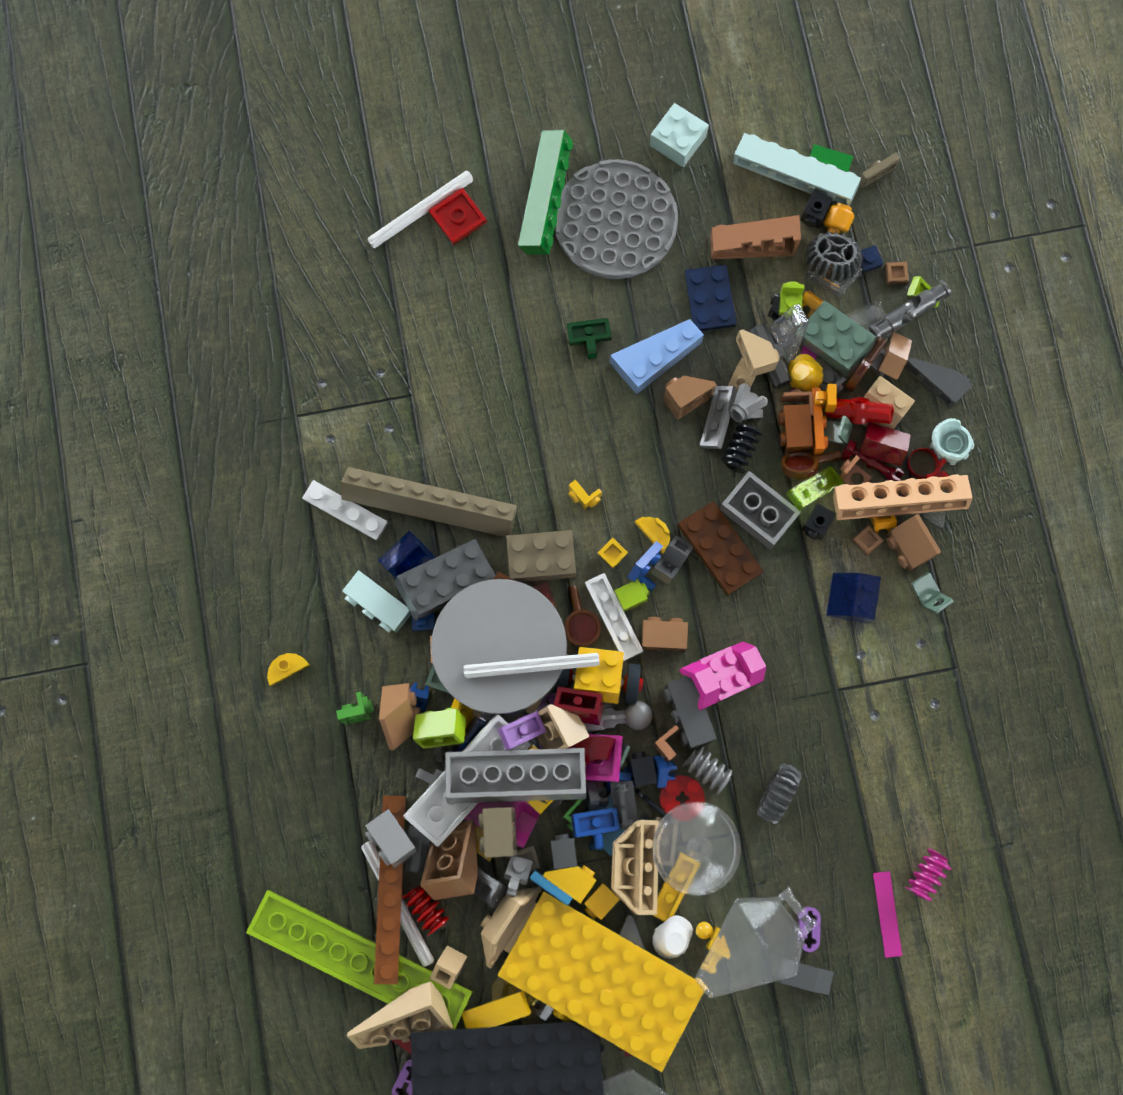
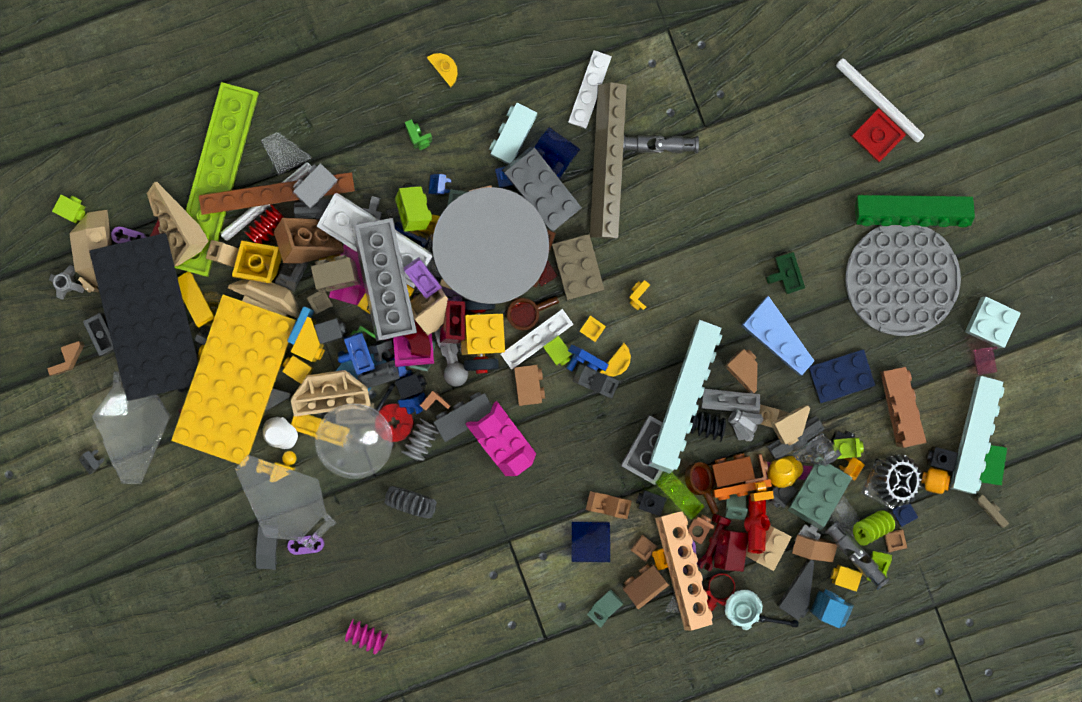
camera: 75 degrees right, 10 degrees up
medium nougat slope [379,683,421,750] -> none
white axle [464,653,599,678] -> none
light grey plate [504,856,533,897] -> none
reddish brown plate [677,501,764,596] -> none
reddish brown piece [845,337,887,392] -> none
dark pink sticker [873,871,902,958] -> none
none -> yellow slope [232,241,282,283]
none -> clear wing [261,132,312,175]
none -> medium nougat slope [586,491,632,519]
none -> flat silver piece [623,135,699,153]
none -> light aqua brick [648,320,722,474]
none -> black hinge [759,615,799,627]
none -> dark azure wedge [810,589,854,628]
none -> yellow brick [831,565,862,592]
none -> lime piece [853,510,895,546]
none -> clear pink bracket [973,346,998,375]

